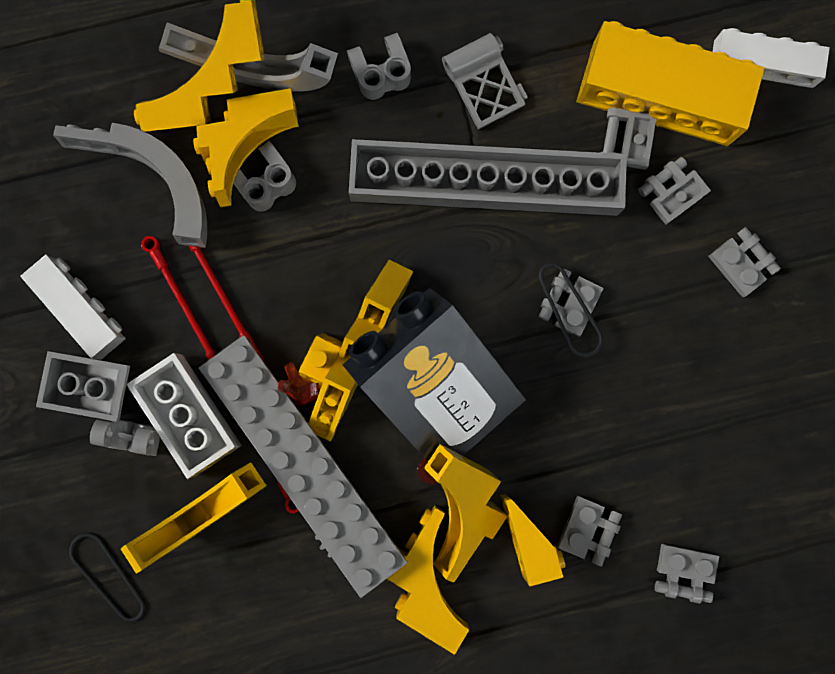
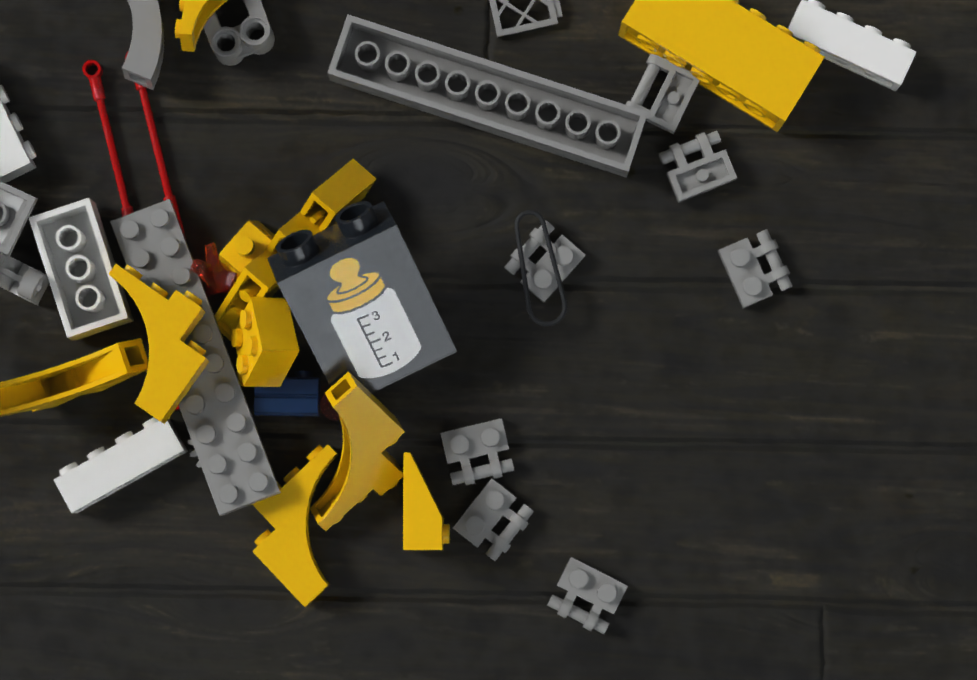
camera: 20 degrees right, 0 degrees up
none -> white brick [53,417,188,513]
none -> yellow arch [108,264,209,424]
none -> yellow brick [231,297,299,387]
none -> dark blue brick [254,371,321,417]
none -> light grey plate [440,418,514,485]

